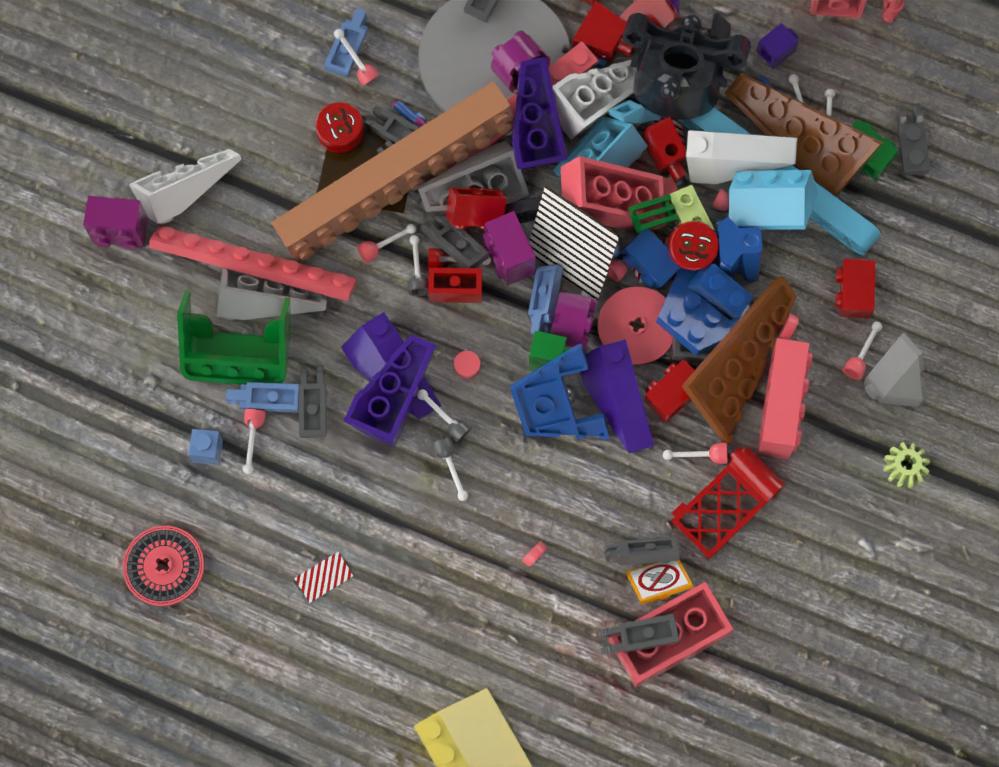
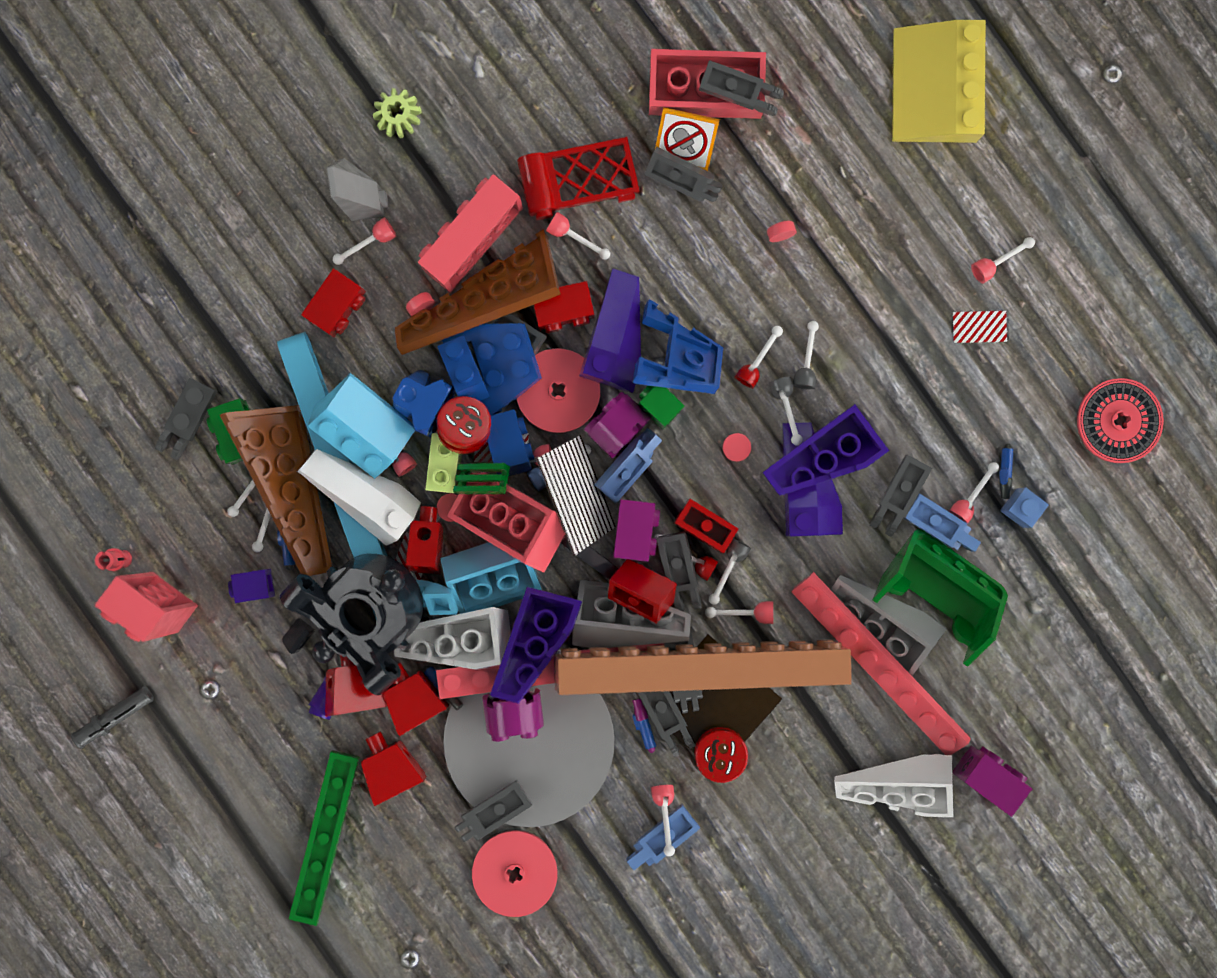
camera: 150 degrees left, 15 degrees up
none -> hinge [734,326,783,389]
none -> coral hinge [971,237,1035,284]
none -> blue piece [999,443,1013,499]

